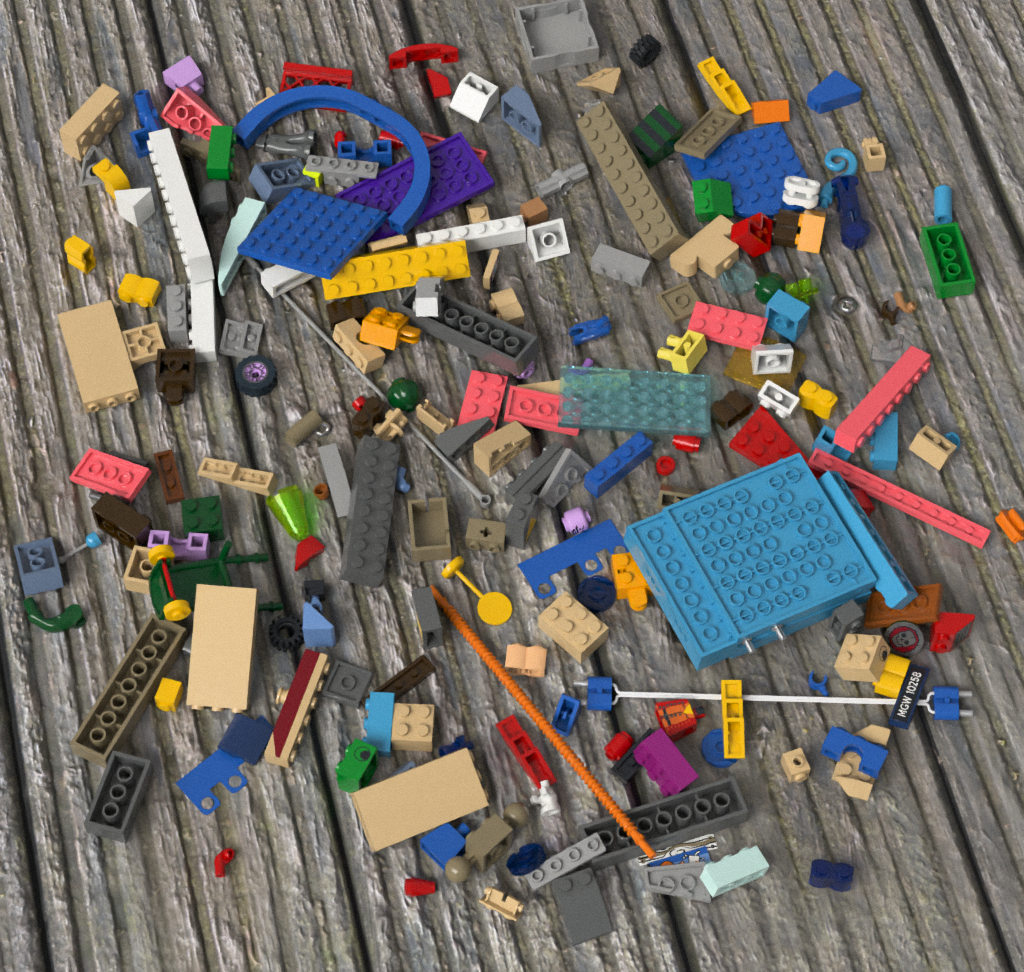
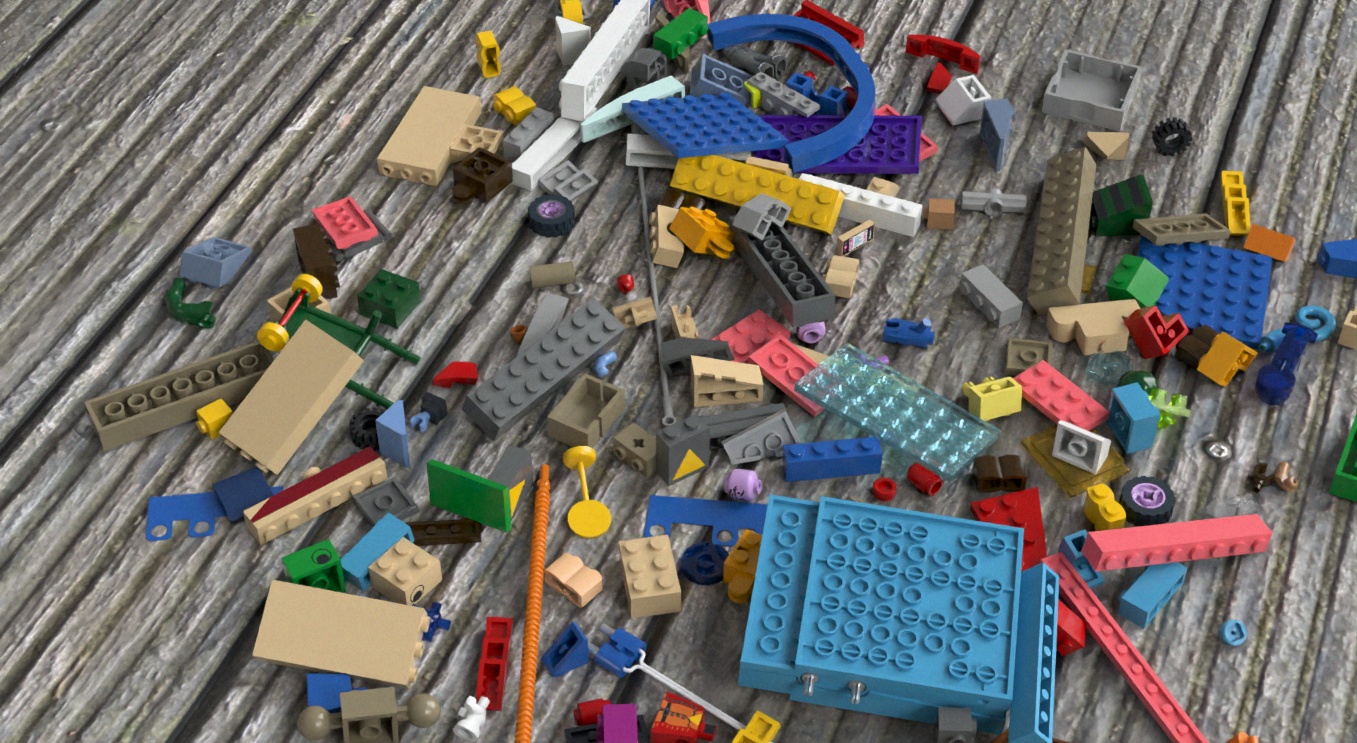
camera: 35 degrees right, 15 degrees down
hinge [57,531,102,564] -> none
dark grey brick [84,750,154,843] -> none
lavender arch [147,530,211,561] -> none
reddish brown plate [153,449,185,505] -> none
tan slope [197,457,279,497] -> none
red arm [214,848,235,878] -> none
clear neon green cone [265,485,309,541] -> none
dark brown brick [352,396,385,439] -> none
dark green plant [387,377,422,413] -> none
red cone [404,877,435,898] -> none
white slope [527,218,570,262] -> none
white brick [758,380,800,419] -> none
white brick [782,176,820,209] -> none
tan brick [909,425,957,471] -> none
none -> green tile [426,459,512,533]
none -> black wheel [1119,476,1176,527]

